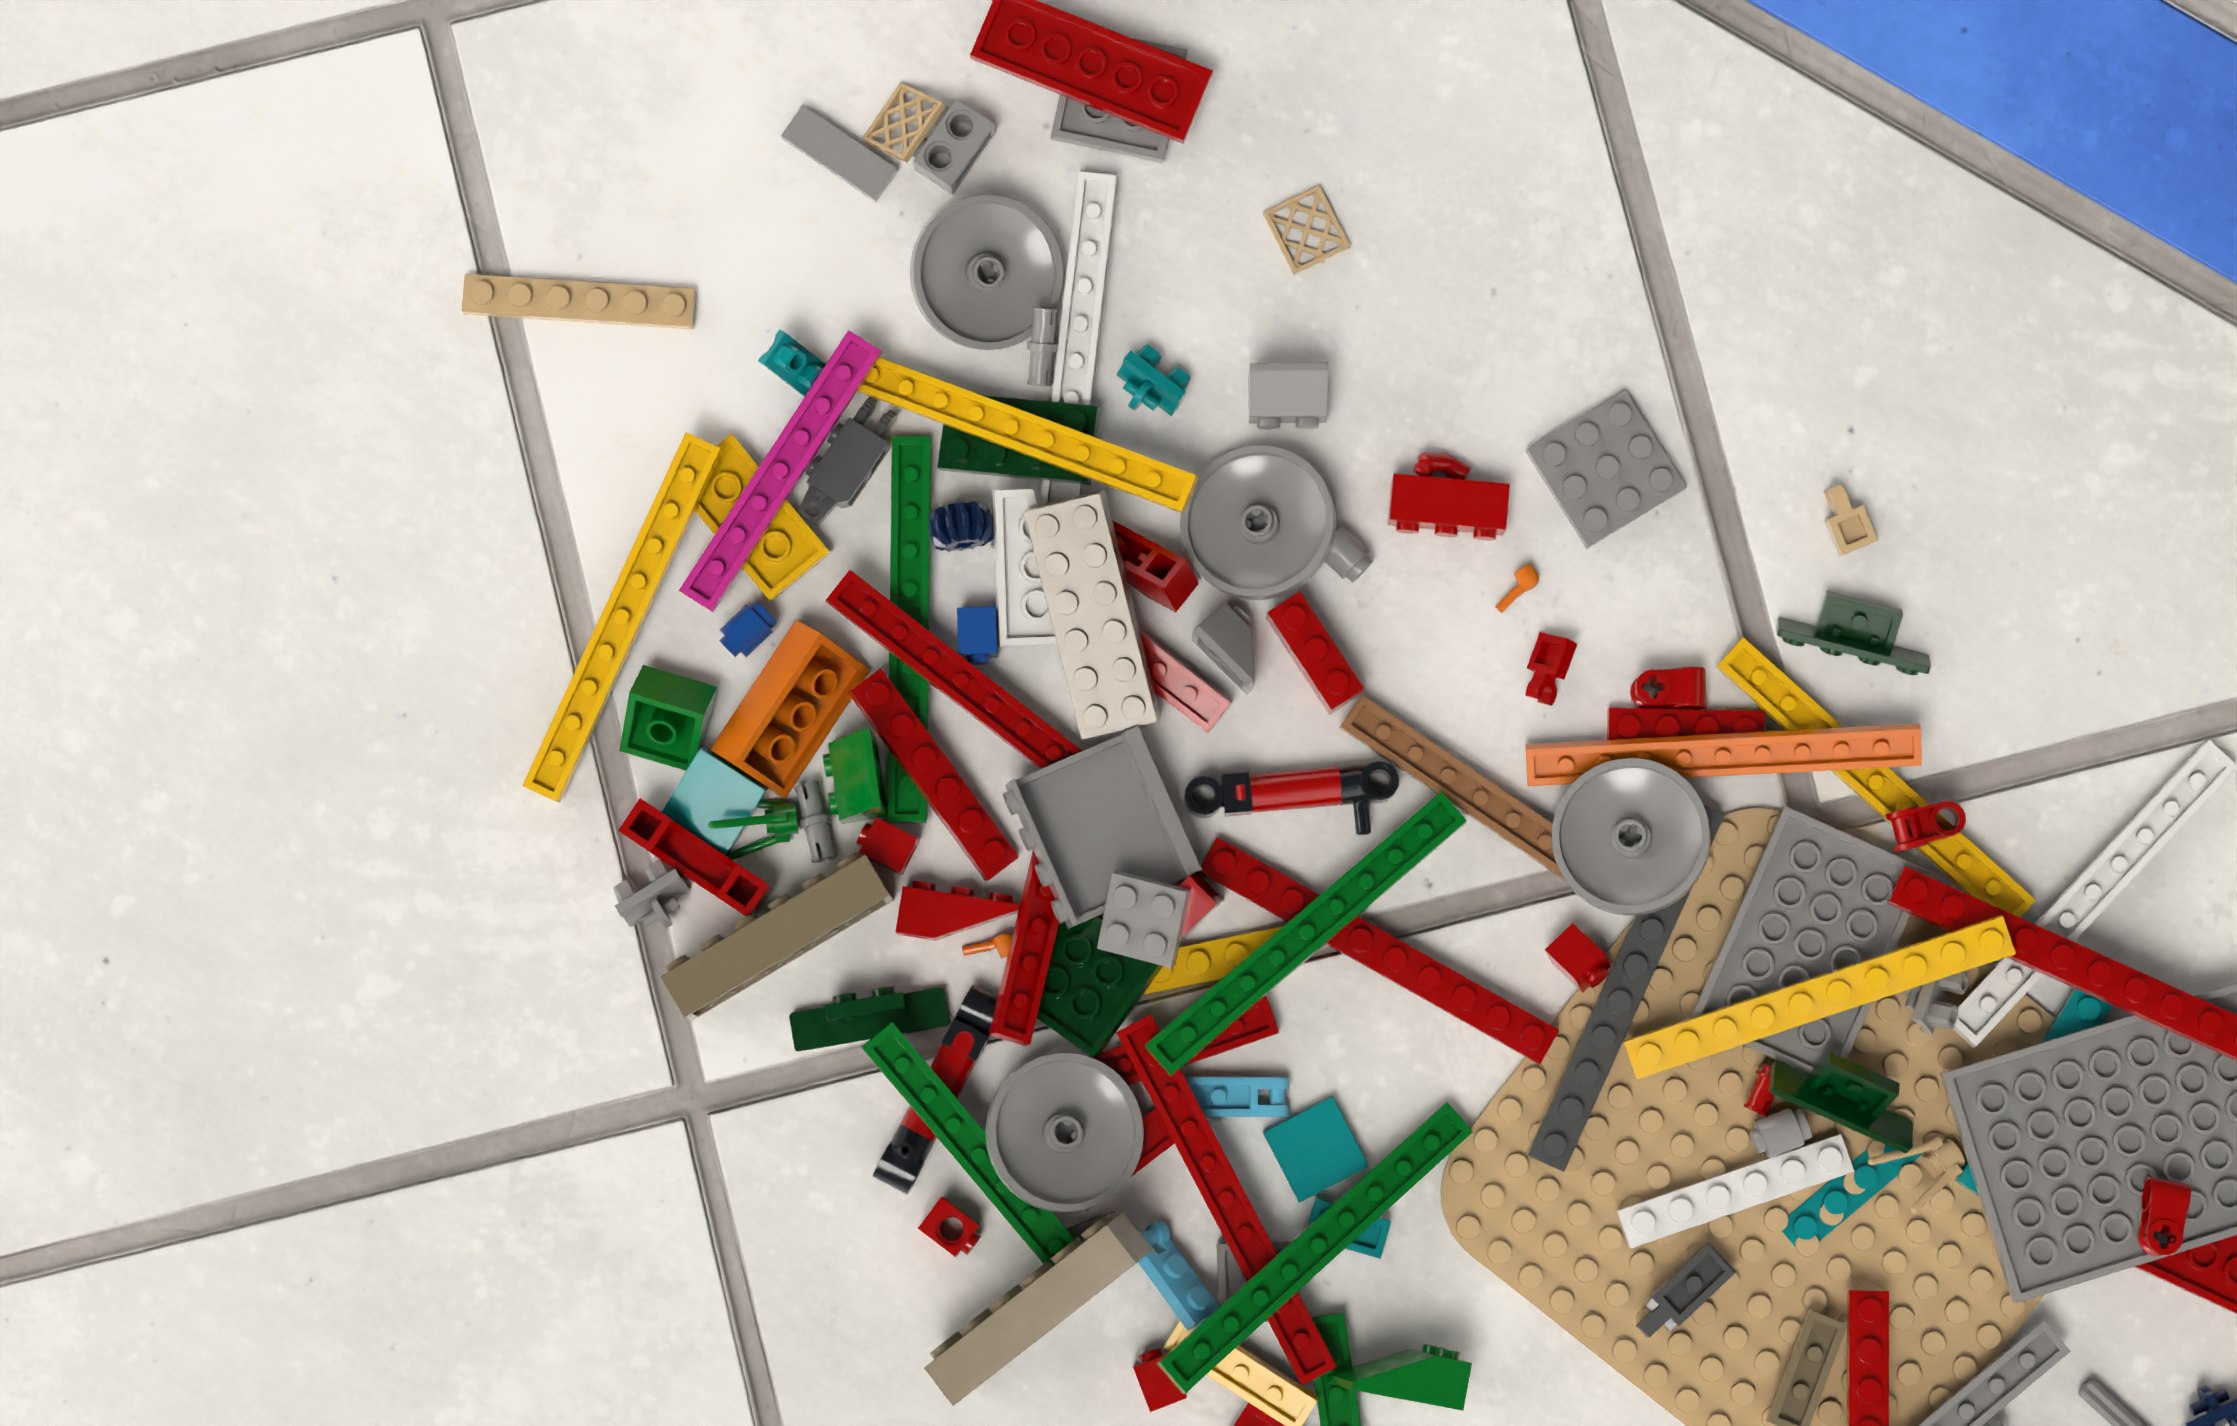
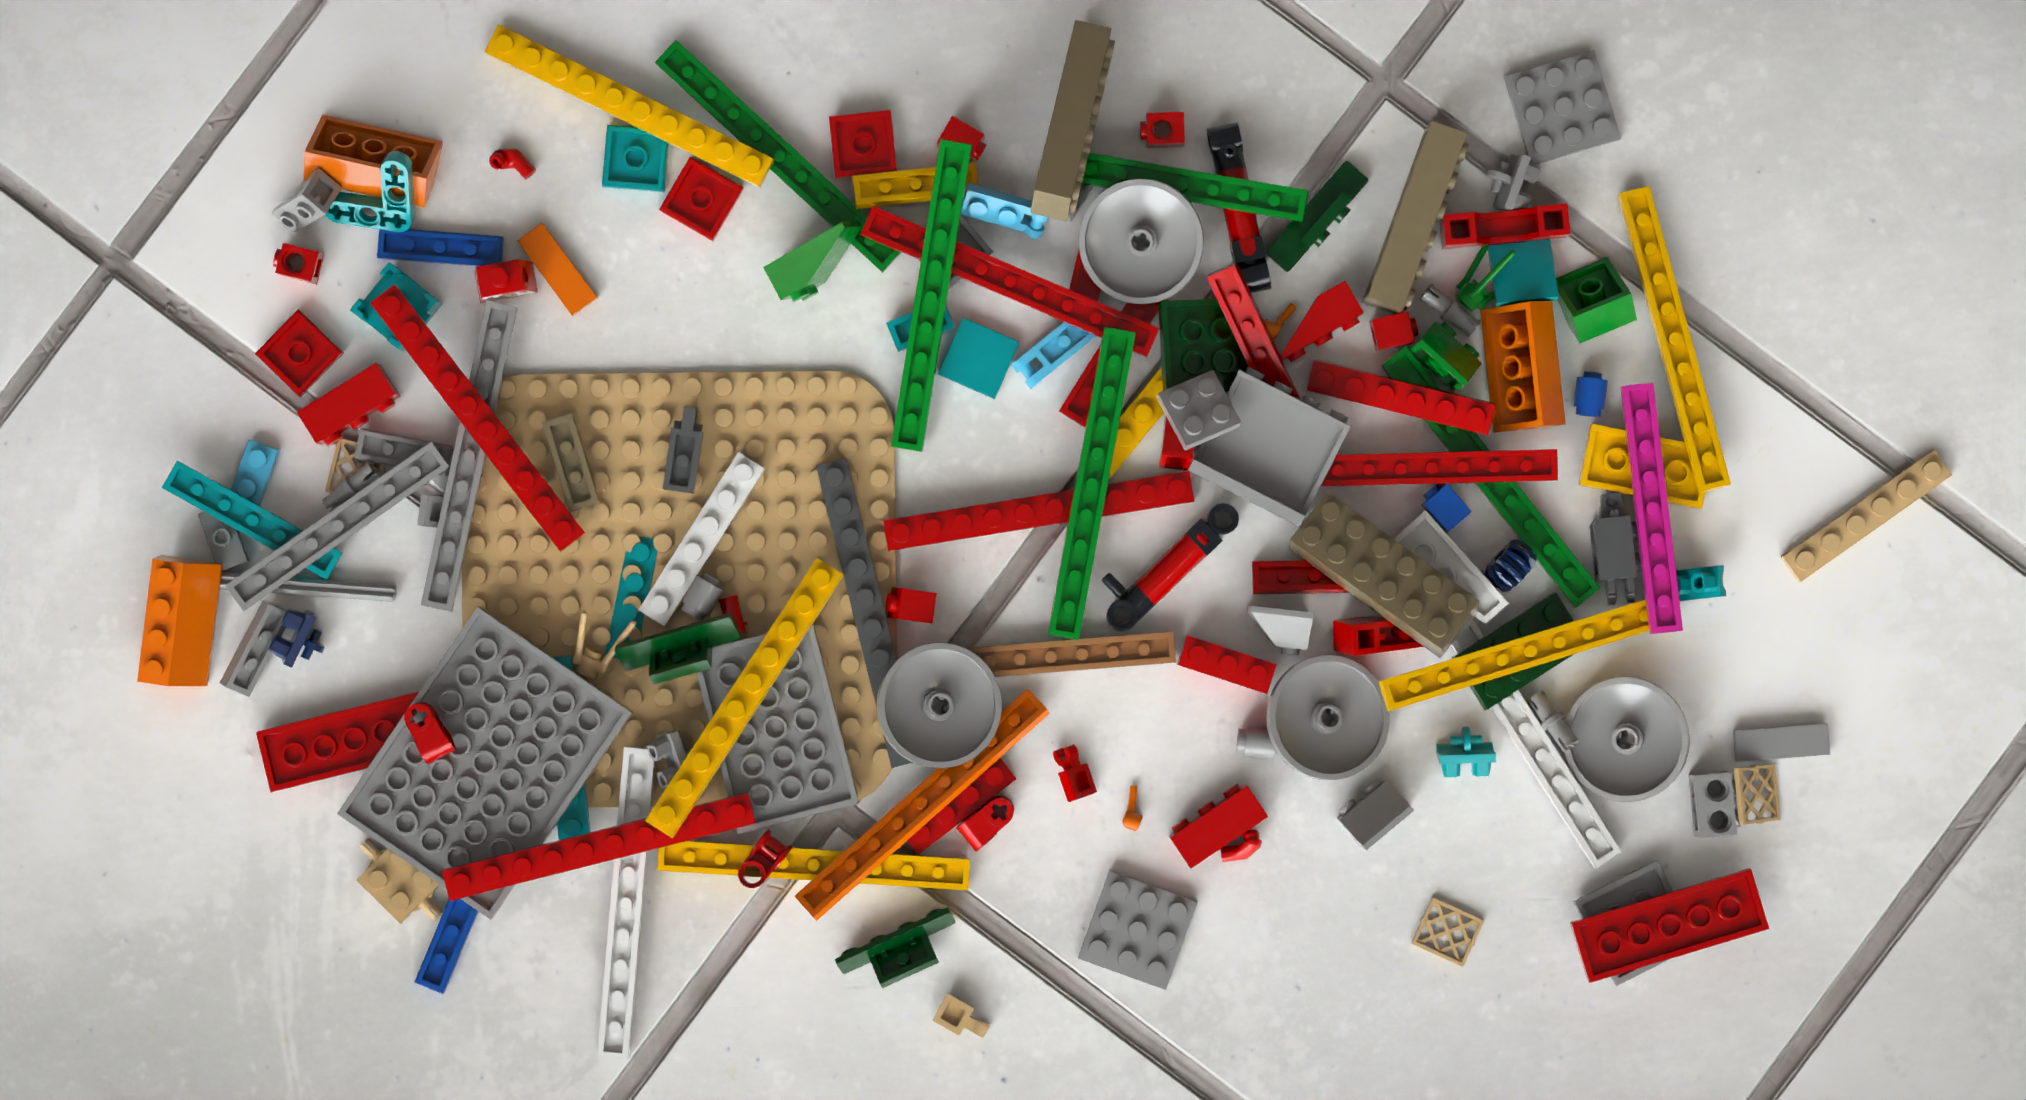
camera: 140 degrees right, 5 degrees up
none -> light grey plate [1504,50,1621,165]

